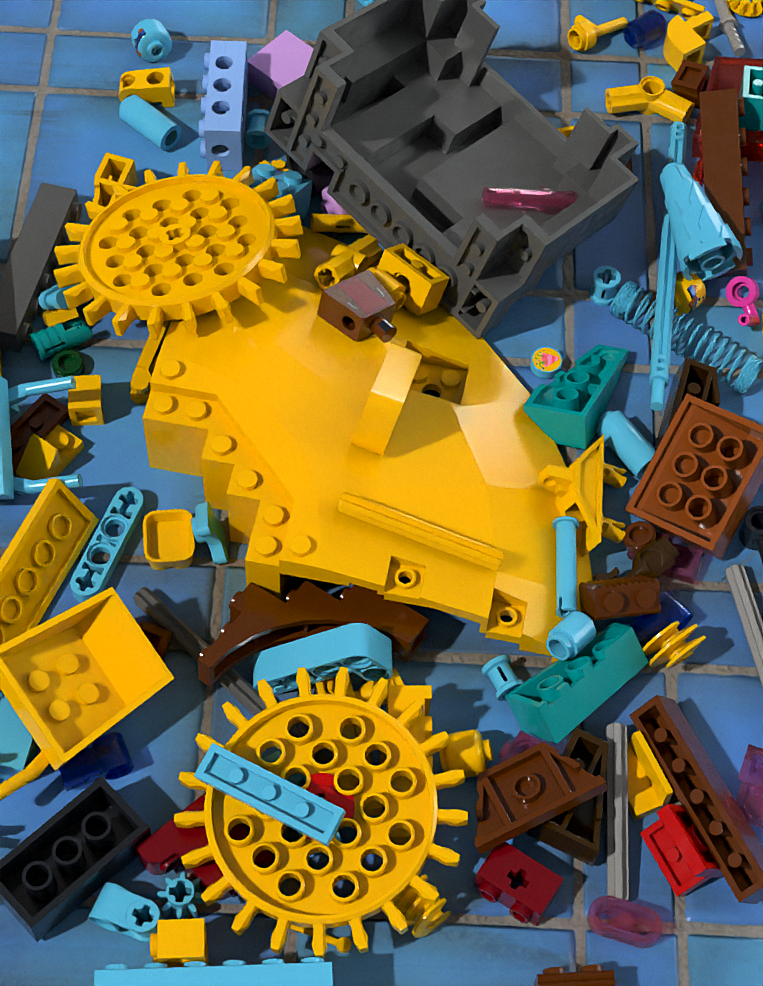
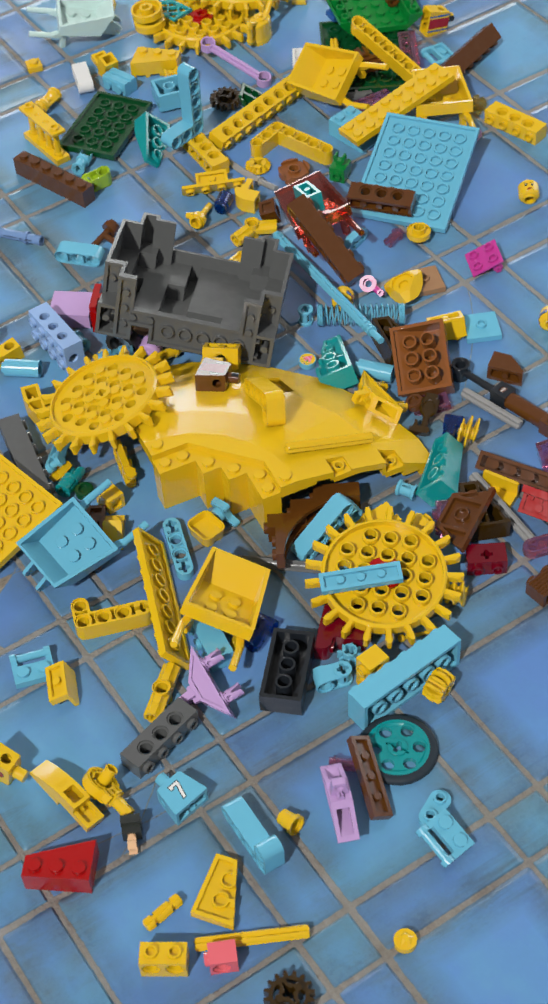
camera: 30 degrees left, 10 degrees down
yellow piece [314,235,382,290] -> none
clear pink pin [482,187,576,211] -> none
medium azure brick [546,611,596,661] -> none
medium azure pin [552,516,580,618] -> none
reddish brown brick [579,575,661,621] -> none
medium azure cone [660,162,743,281] -> none

